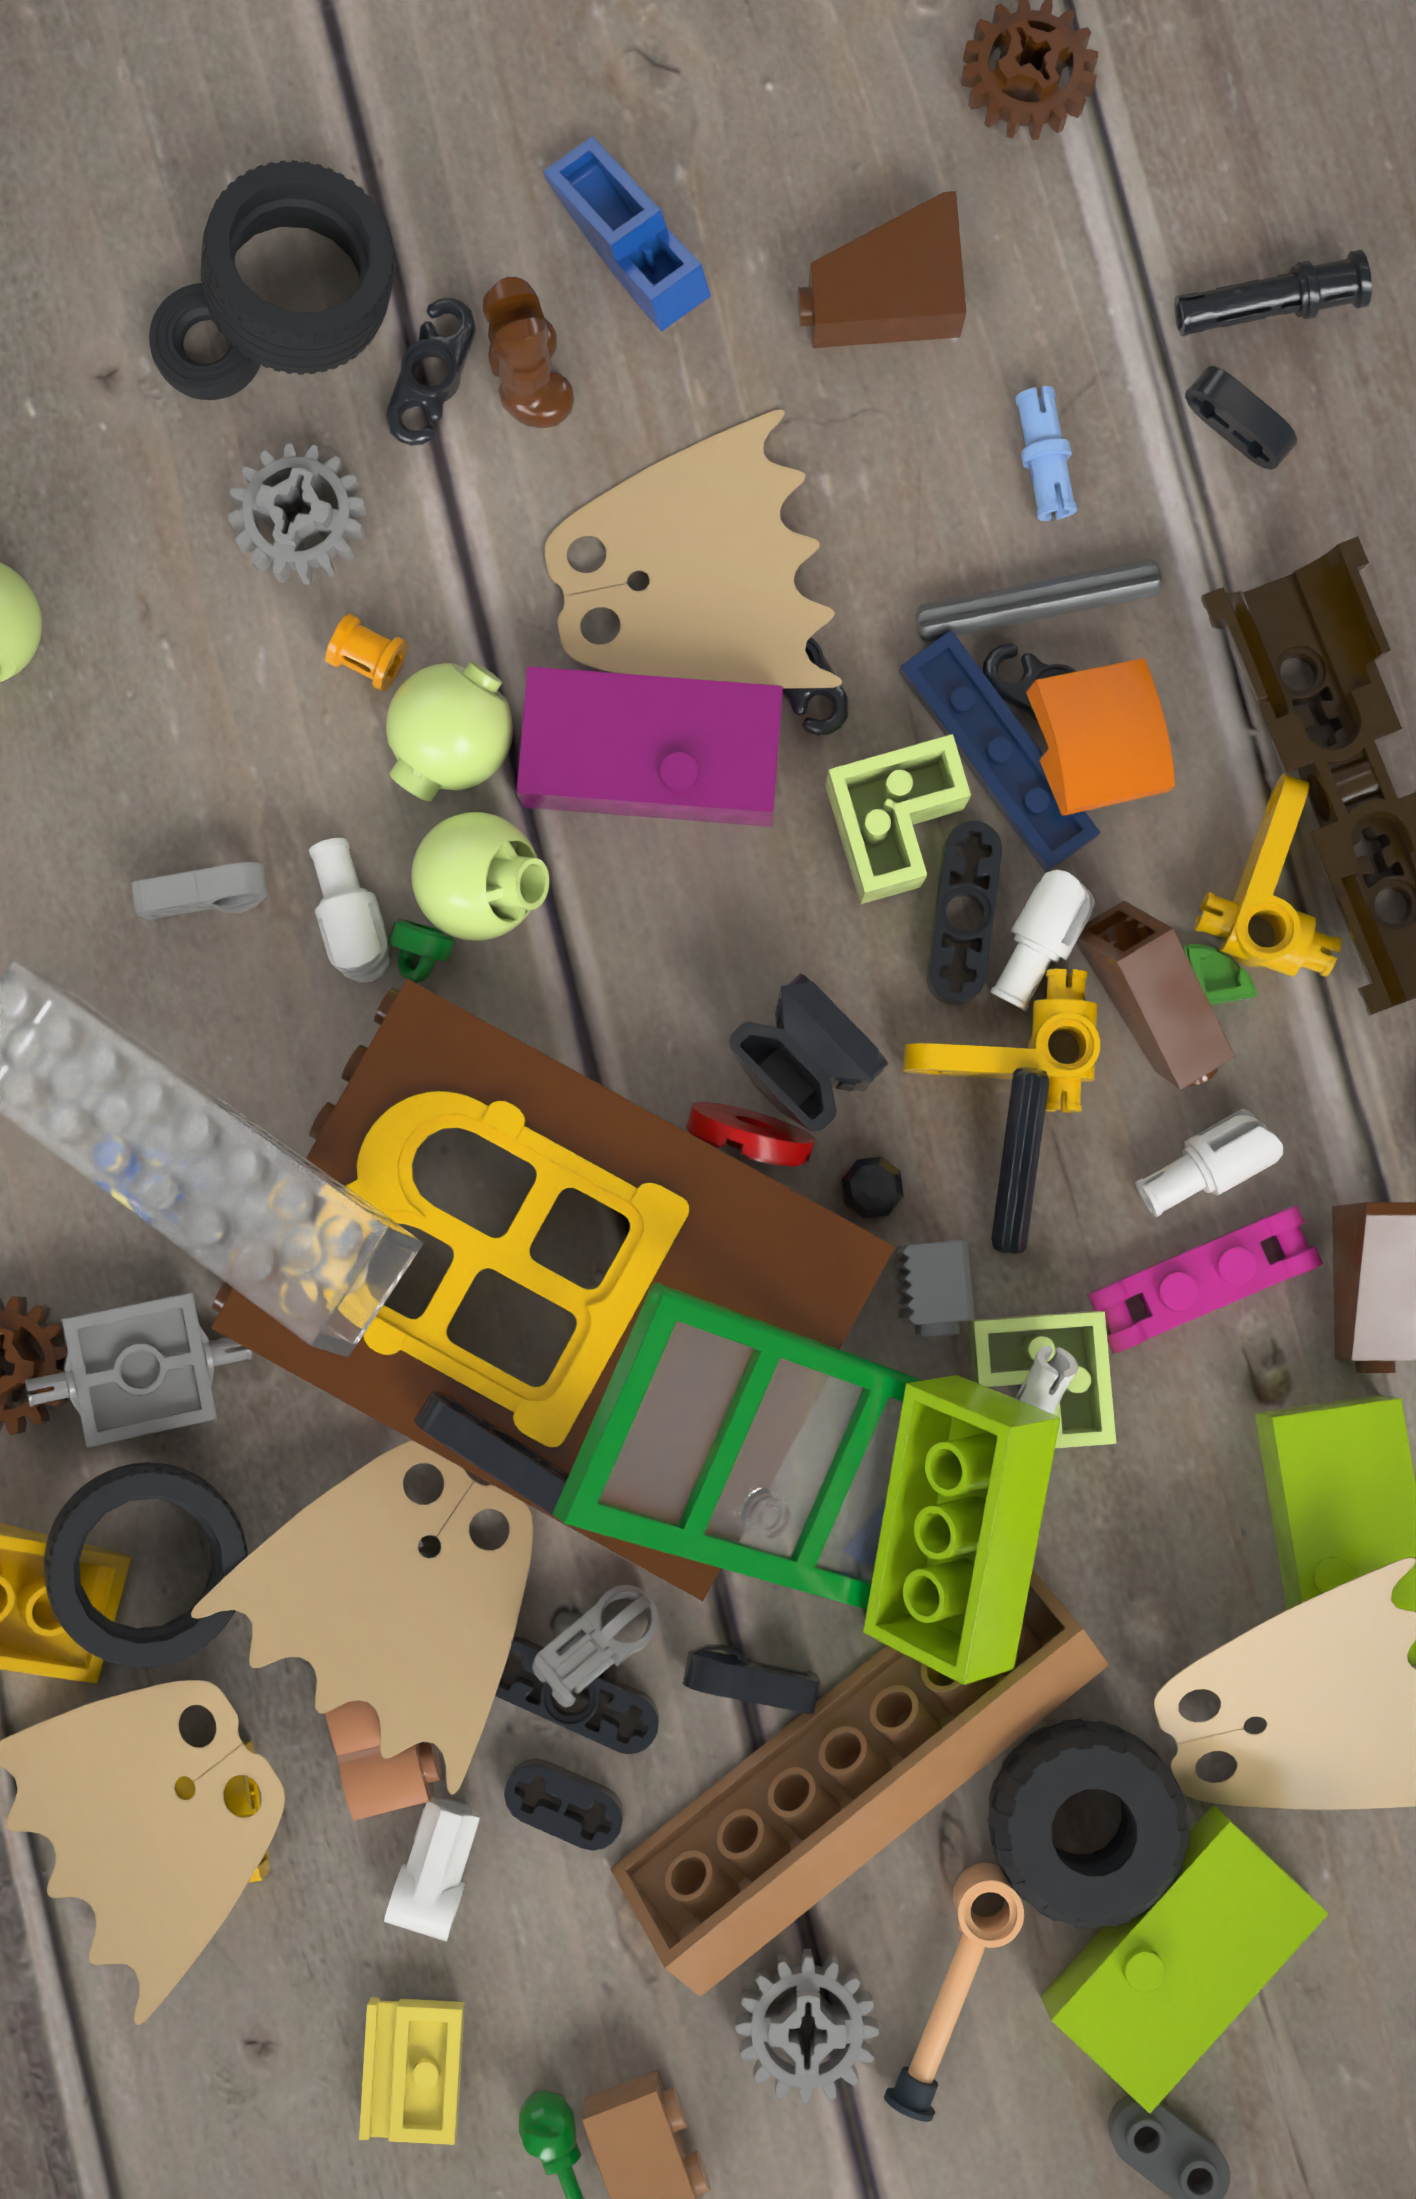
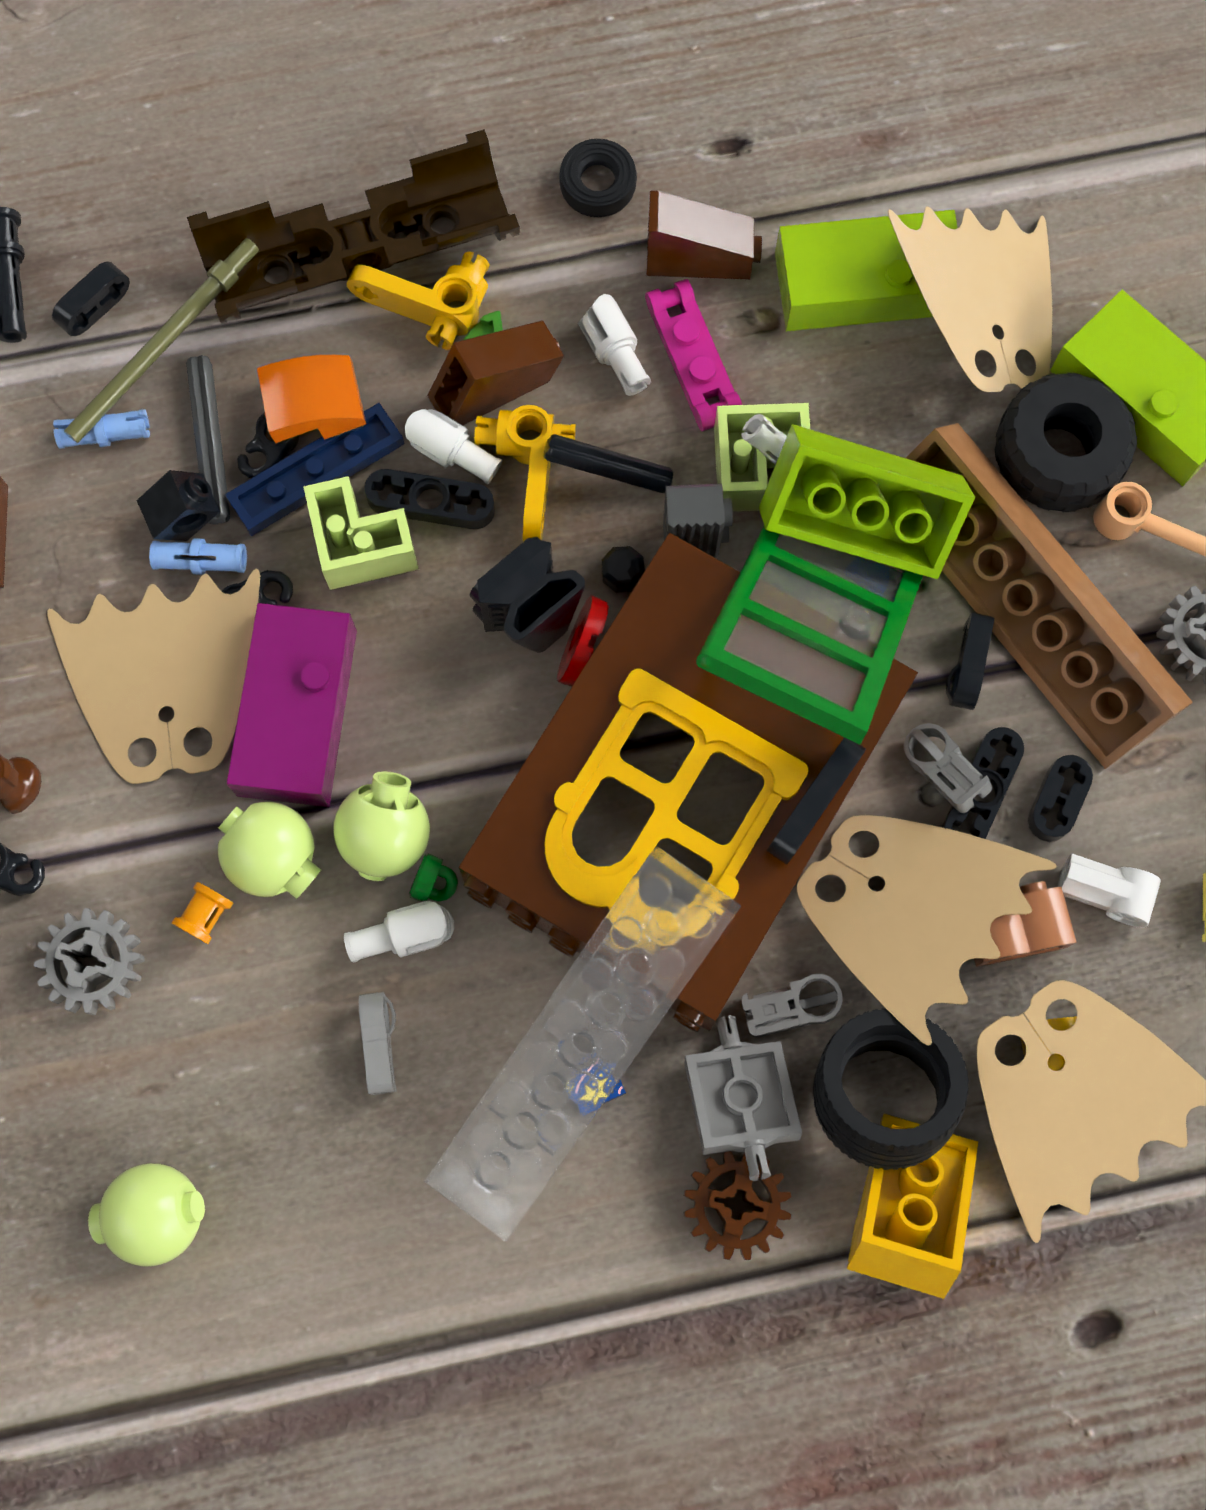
camera: 90 degrees left, 10 degrees down
none -> olive bar [64,238,259,443]
none -> black brick [136,470,220,541]
none -> light blue pin [149,538,247,575]
none -> light grey piece [742,974,843,1037]

